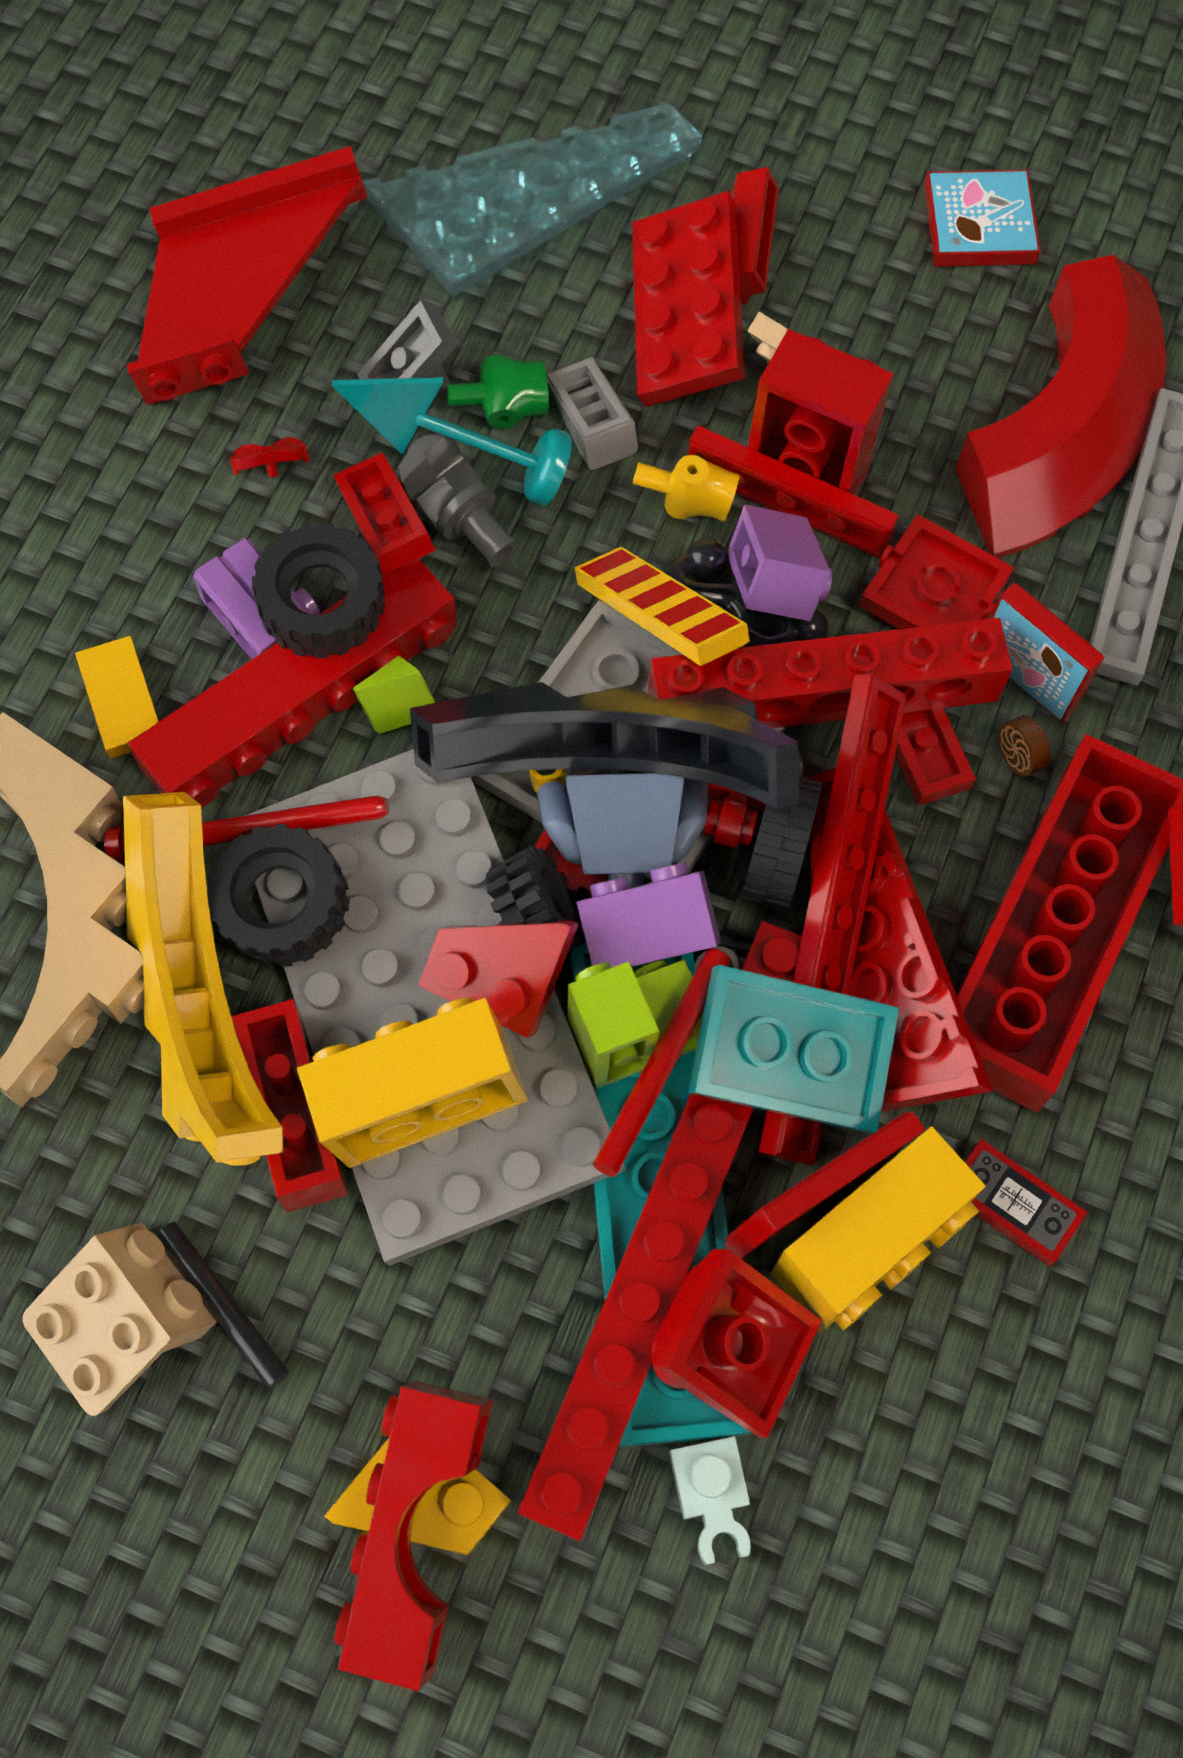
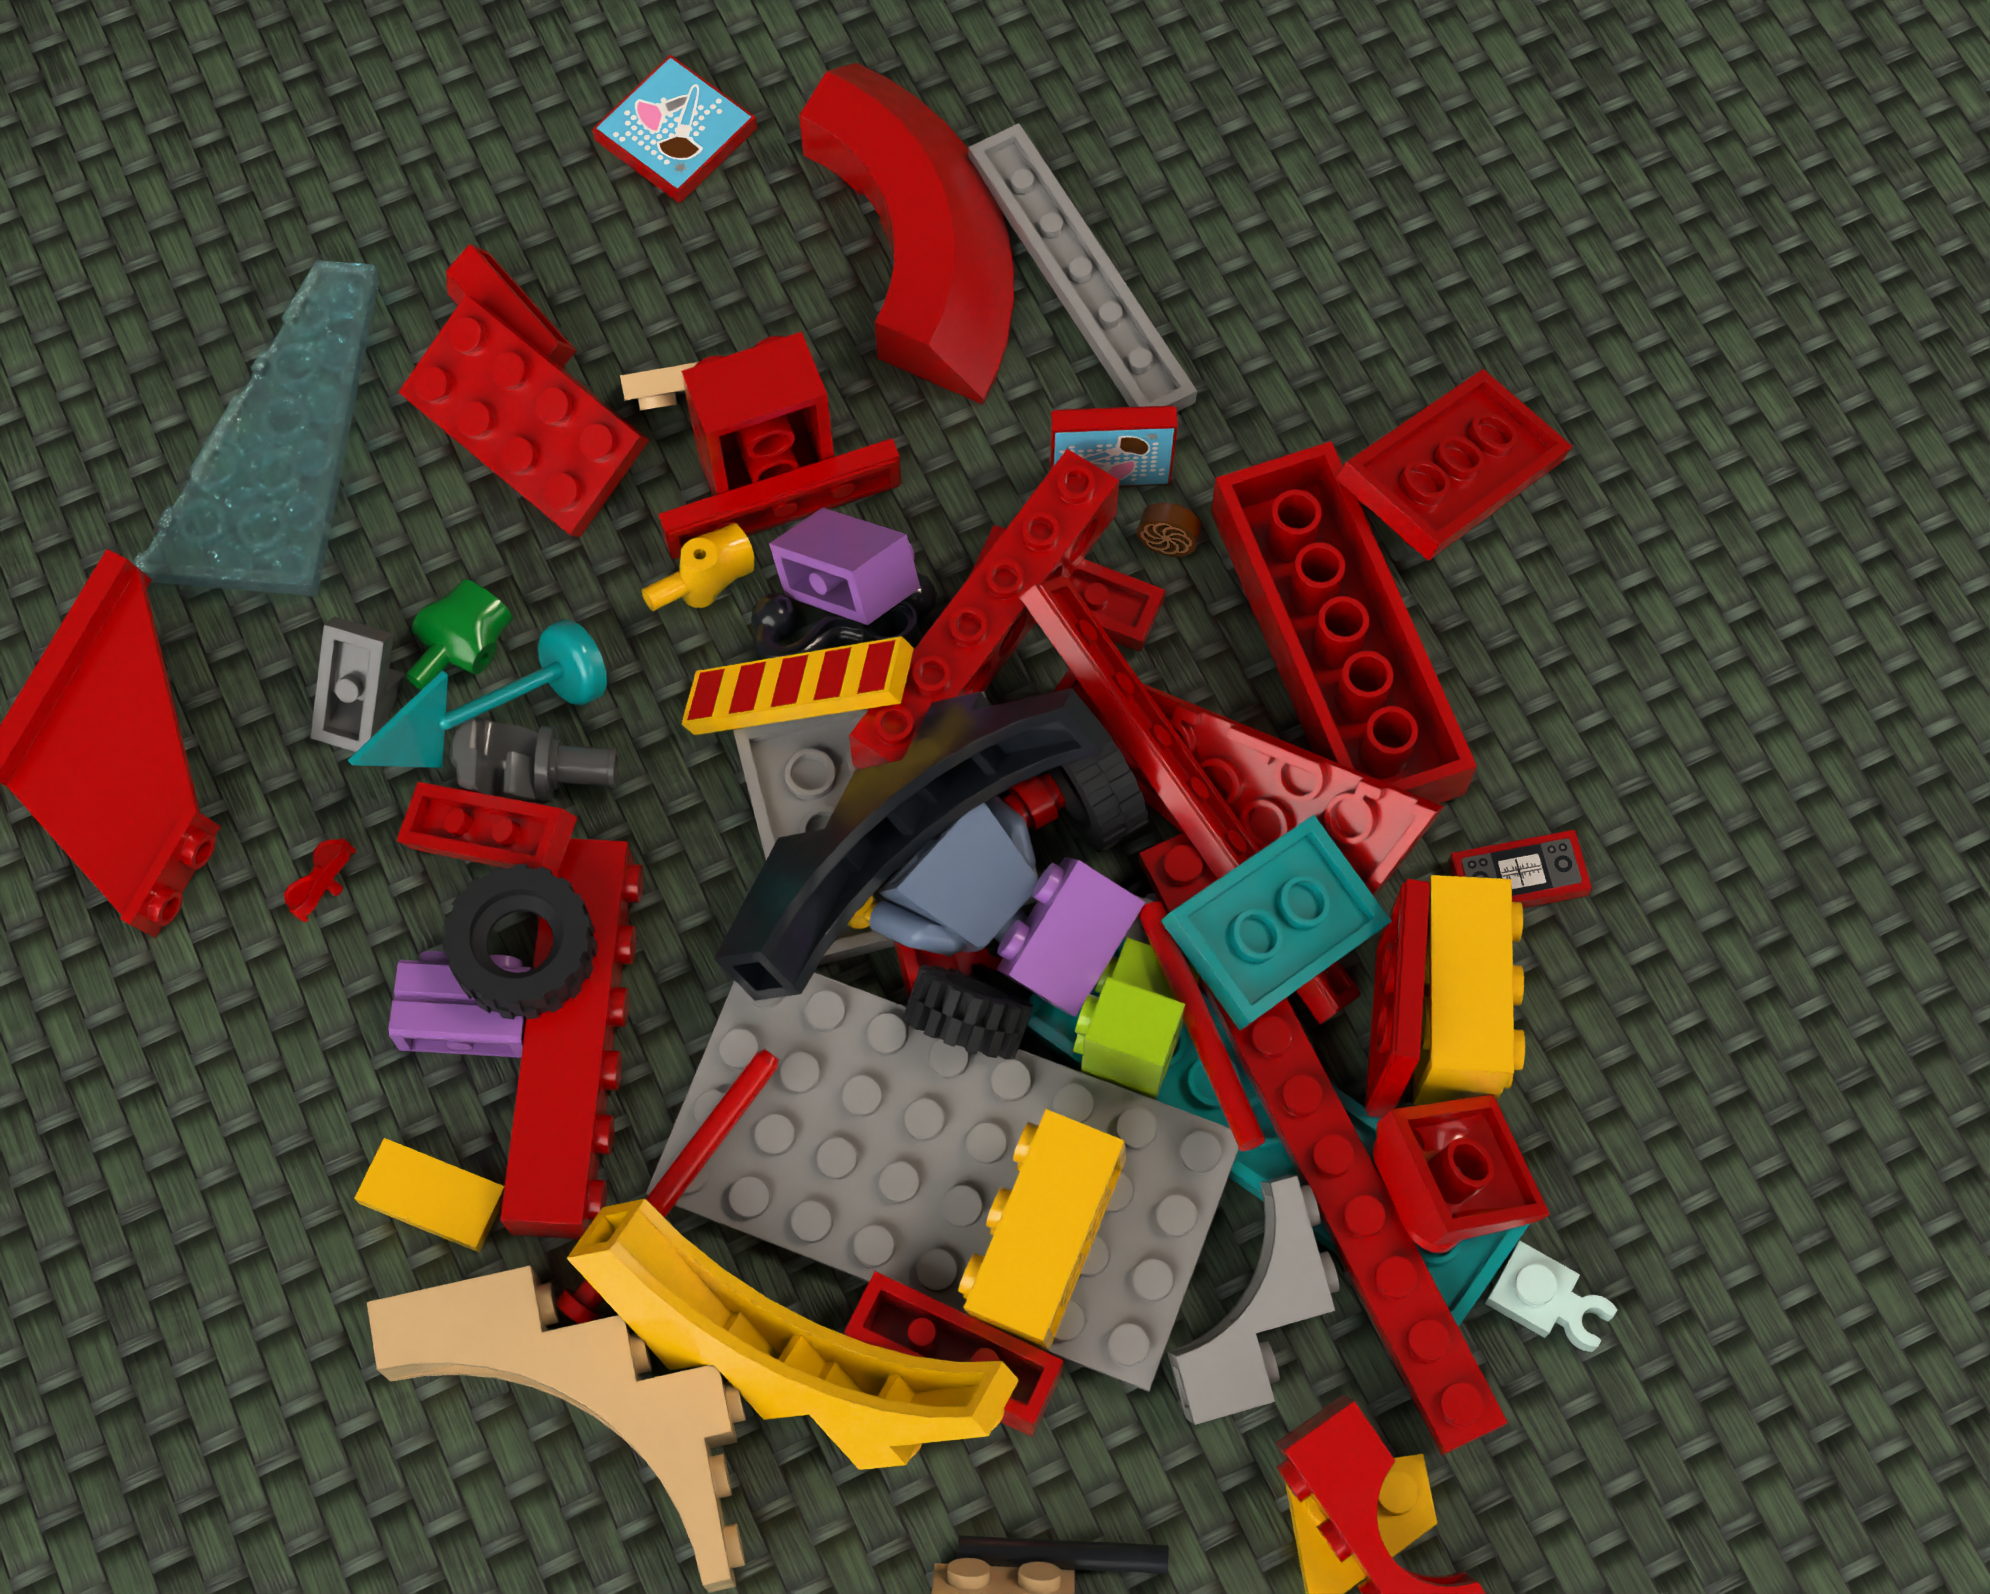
camera: 45 degrees left, 0 degrees up
black tyre [207,824,350,967] -> none
lime slope [353,656,435,734] -> none
wing [418,920,579,1038] -> none
light grey slope [547,357,638,470] -> none
red plate [859,514,1015,629] -> none
none -> light grey arch [1167,1175,1339,1425]

